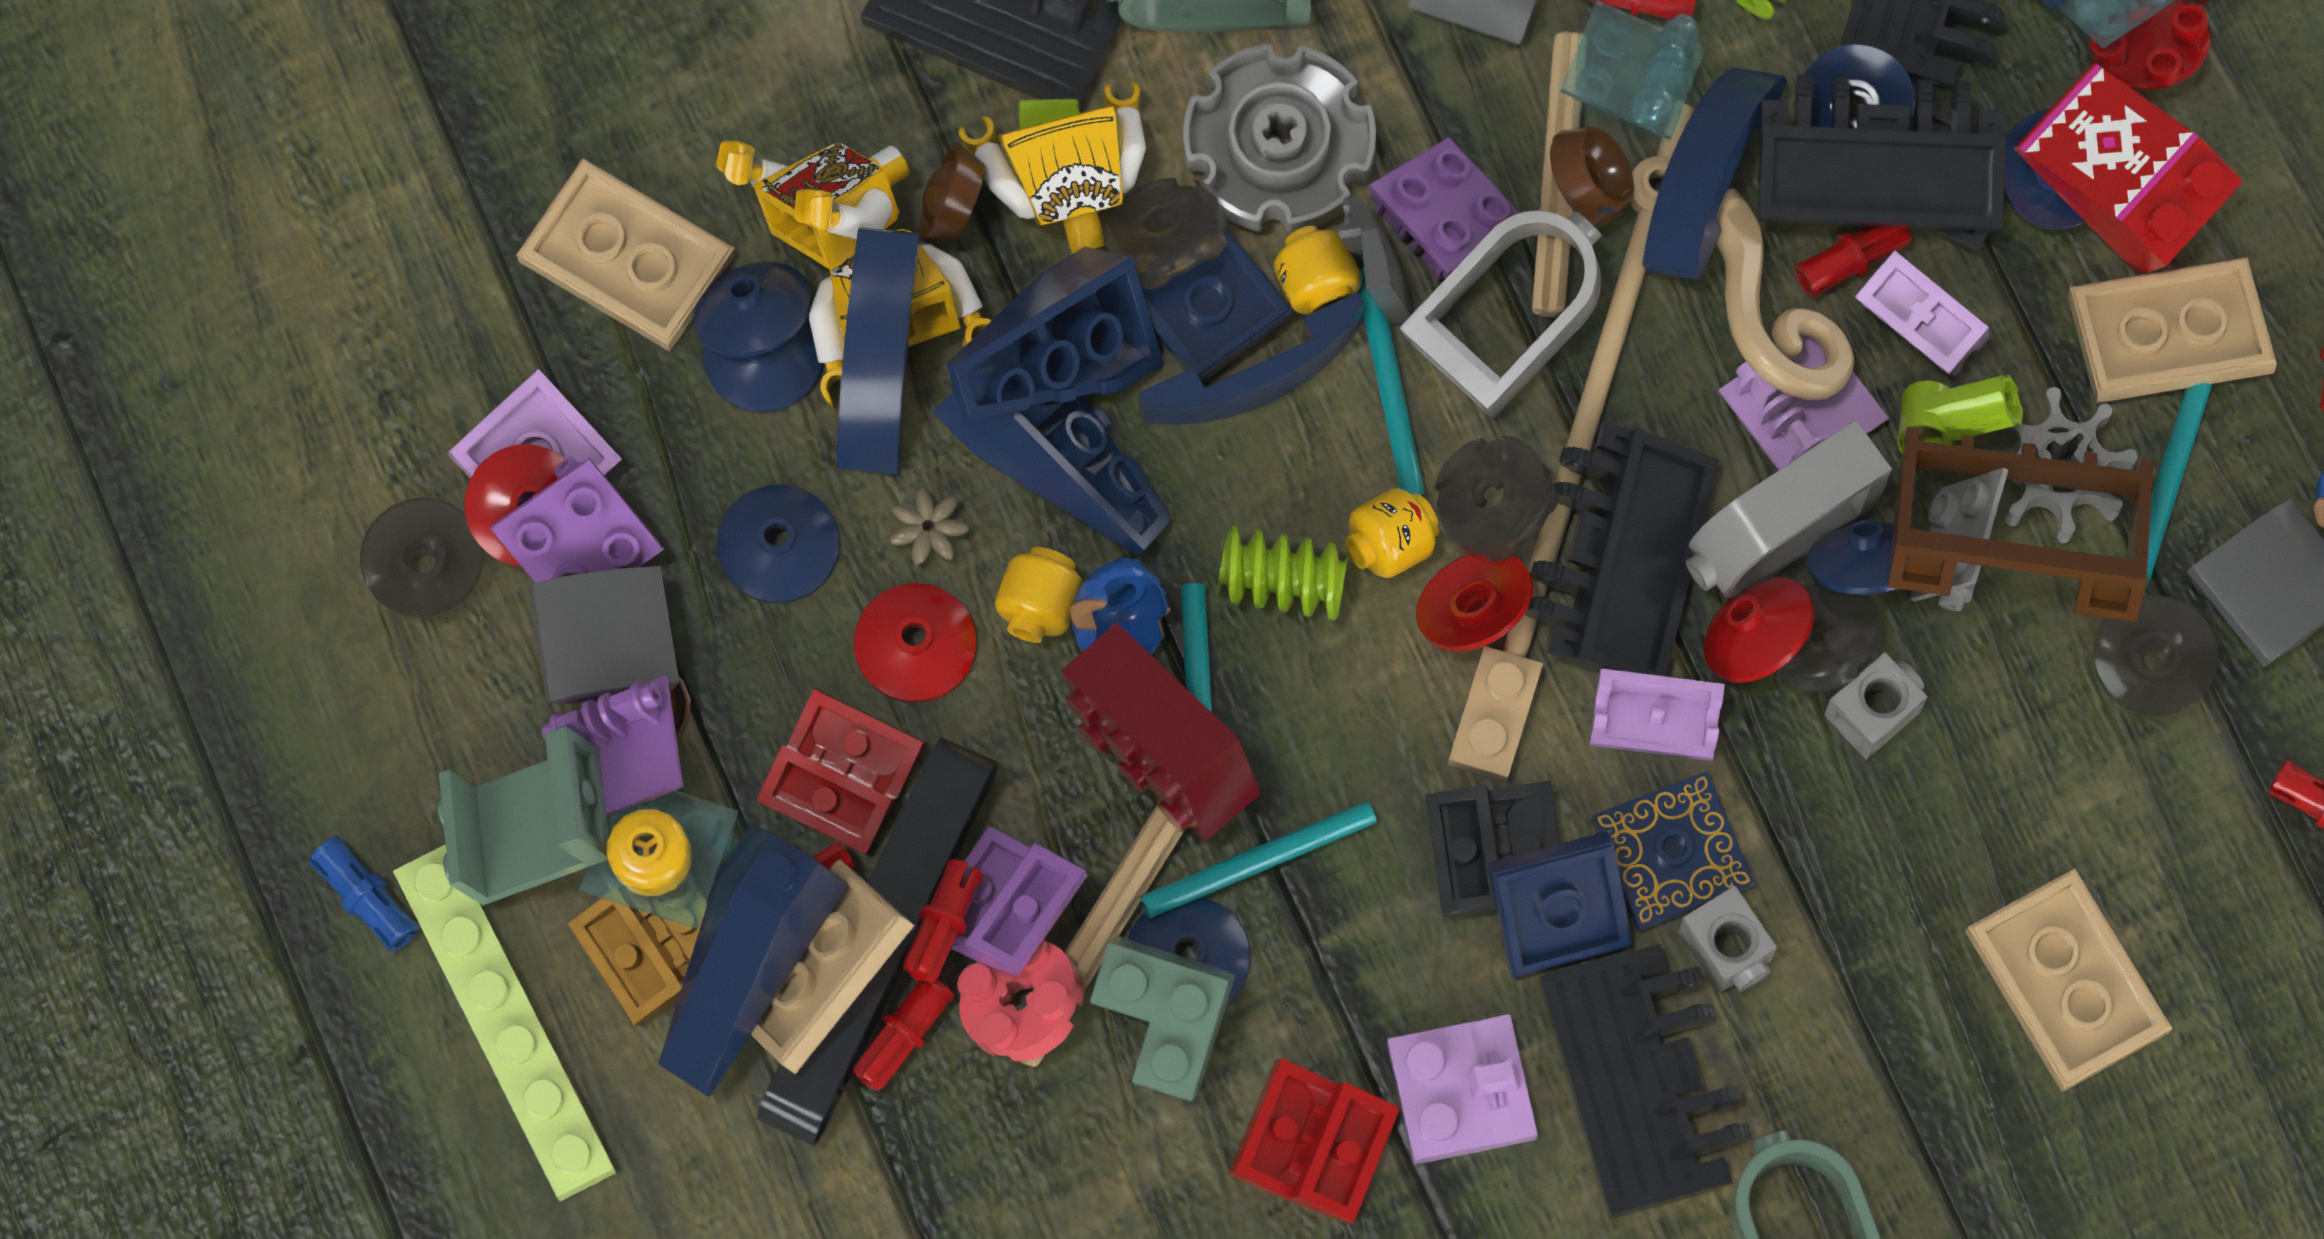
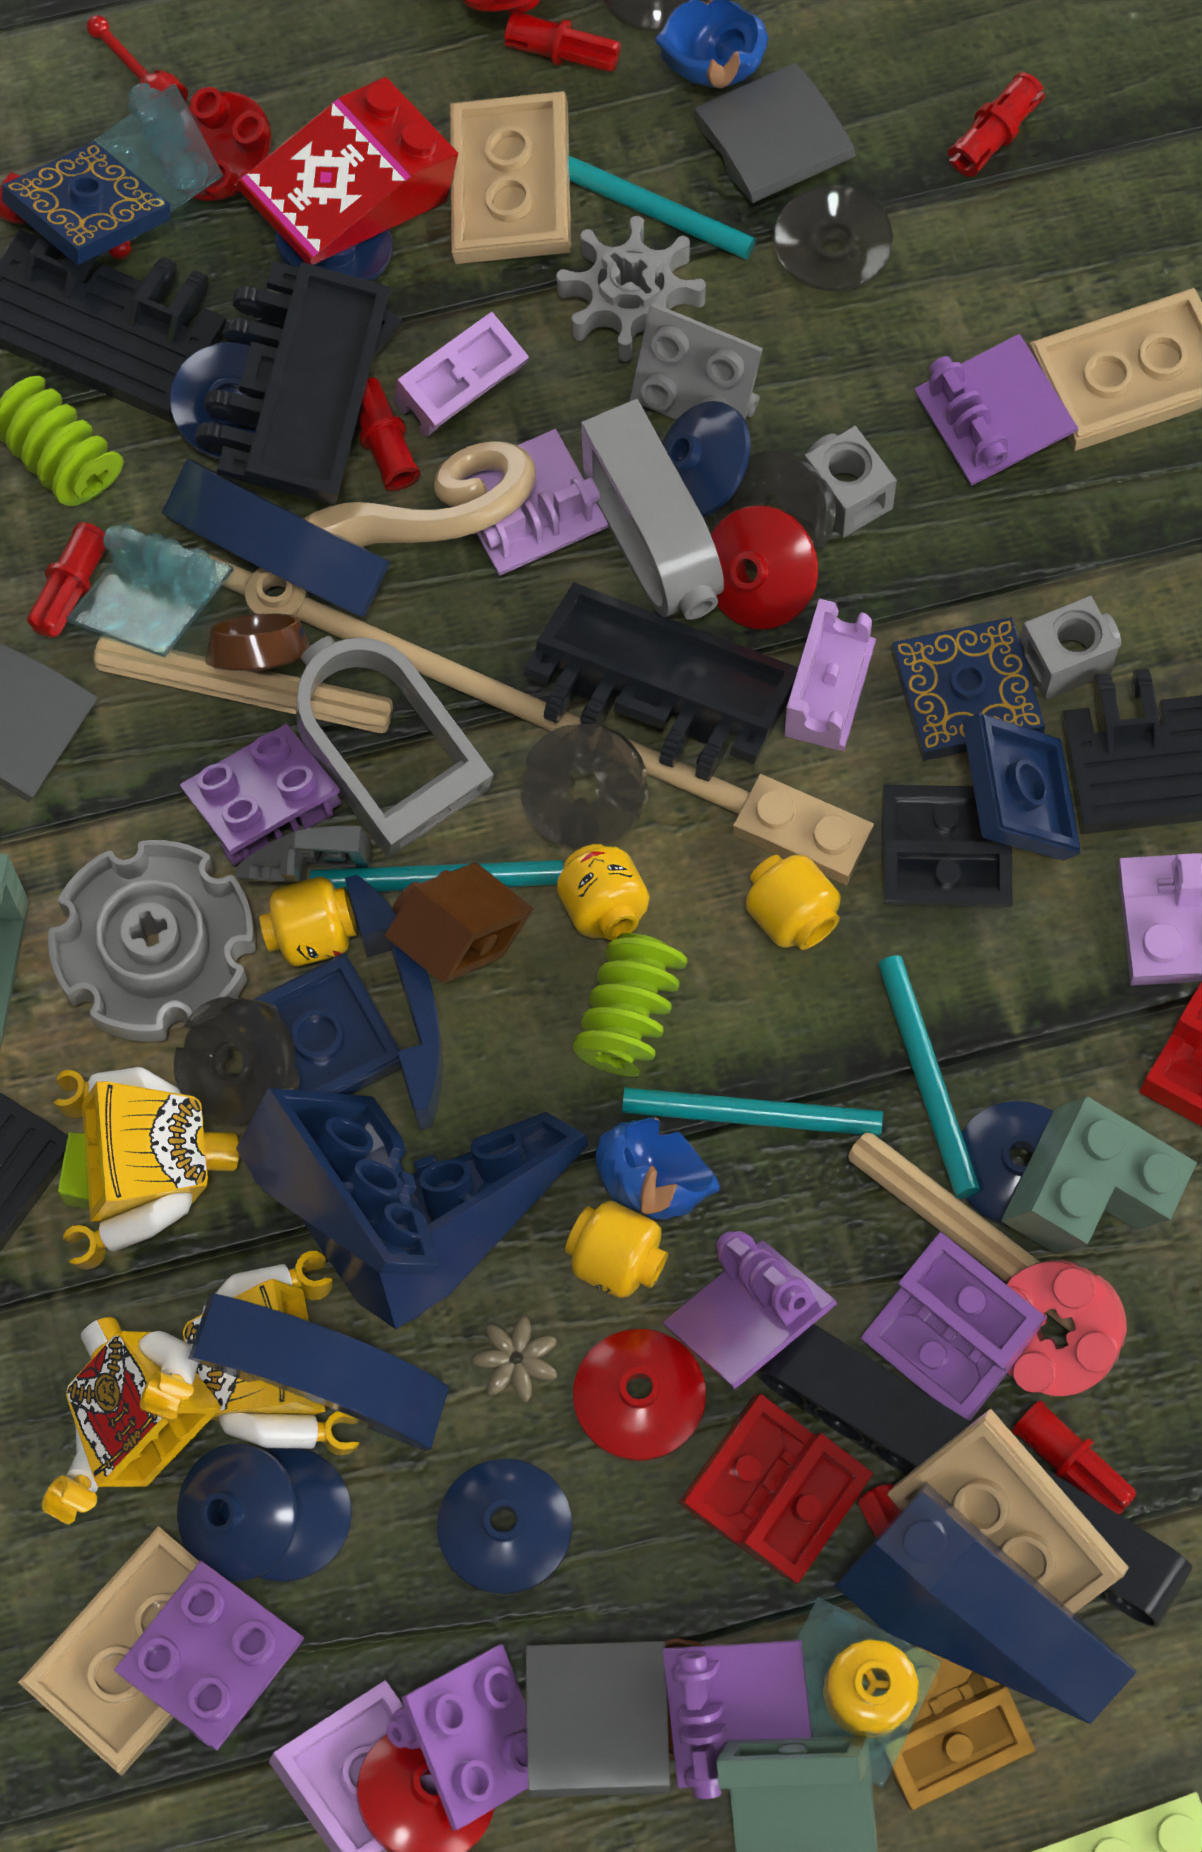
camera: 80 degrees left, 5 degrees down
red axle [903,860,984,982] -> none
reddish brown hat [918,142,985,243] -> none
dark red brick [1061,622,1261,842] -> none
red dish [1416,550,1533,651] -> none
reddish brown hinge [1888,427,2153,622] -> none
lime piece [1897,374,2023,453] -> none
none -> medium lavender hinge [114,1561,305,1751]
none -> reddish brown brick [385,862,533,983]
none -> medium lavender hinge [662,1231,837,1389]
none -> yellow head [746,854,841,950]
none -> medium lavender hinge [914,334,1078,486]

